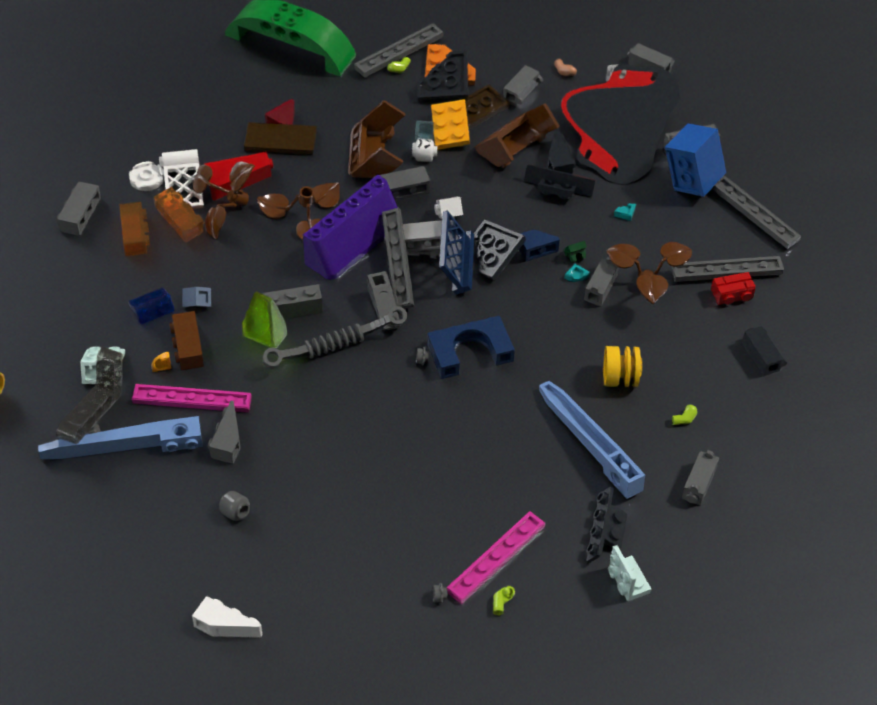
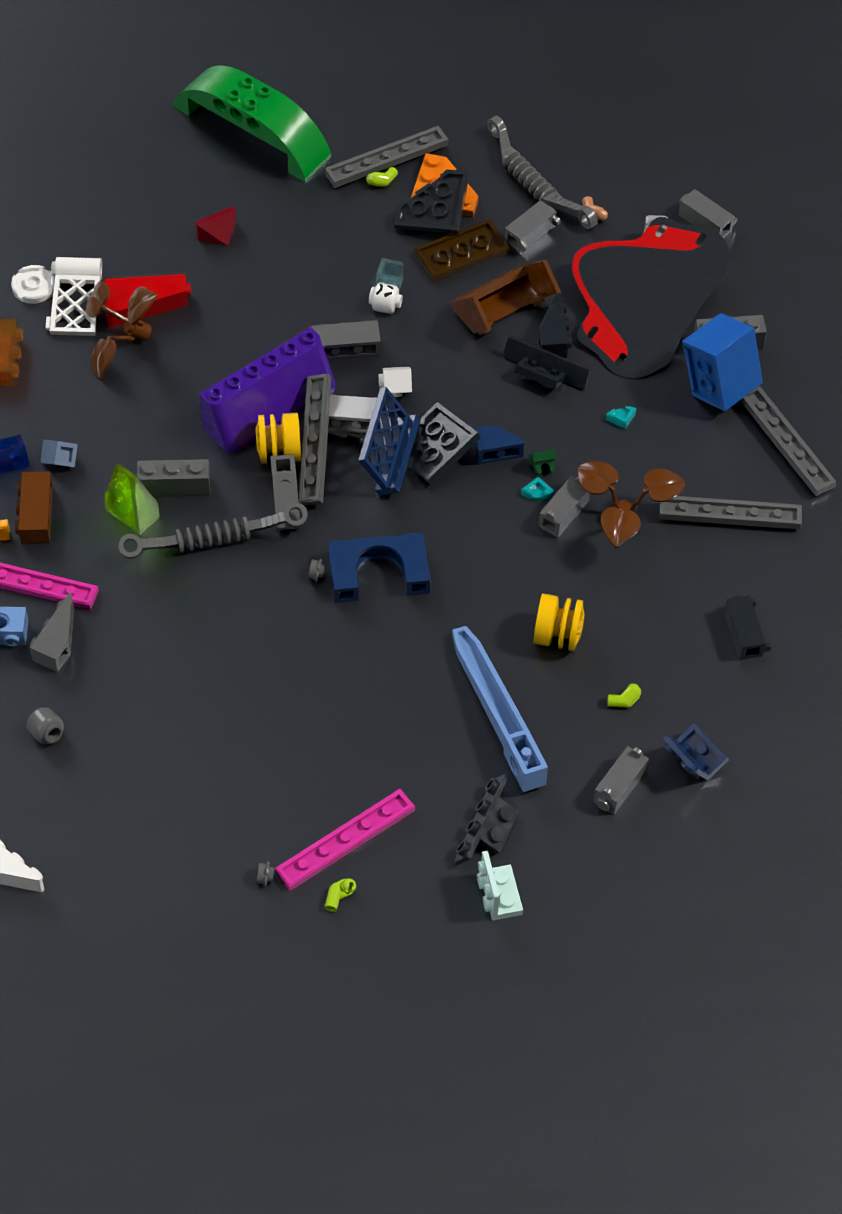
camera: 10 degrees right, 5 degrees up
clear orange brick [153,186,204,243] -> none
dark brown tile [244,122,317,155] -> none
reddish brown plant [257,183,340,240] -> none
reddish brown windscreen [348,100,405,178] -> none
light orange plate [431,99,470,150] -> none
red brick [711,272,756,305] -> none
none -> yellow wheel [256,413,301,464]
none -> dark grey piece [487,115,598,230]
none -> dark blue bracket [662,723,729,780]

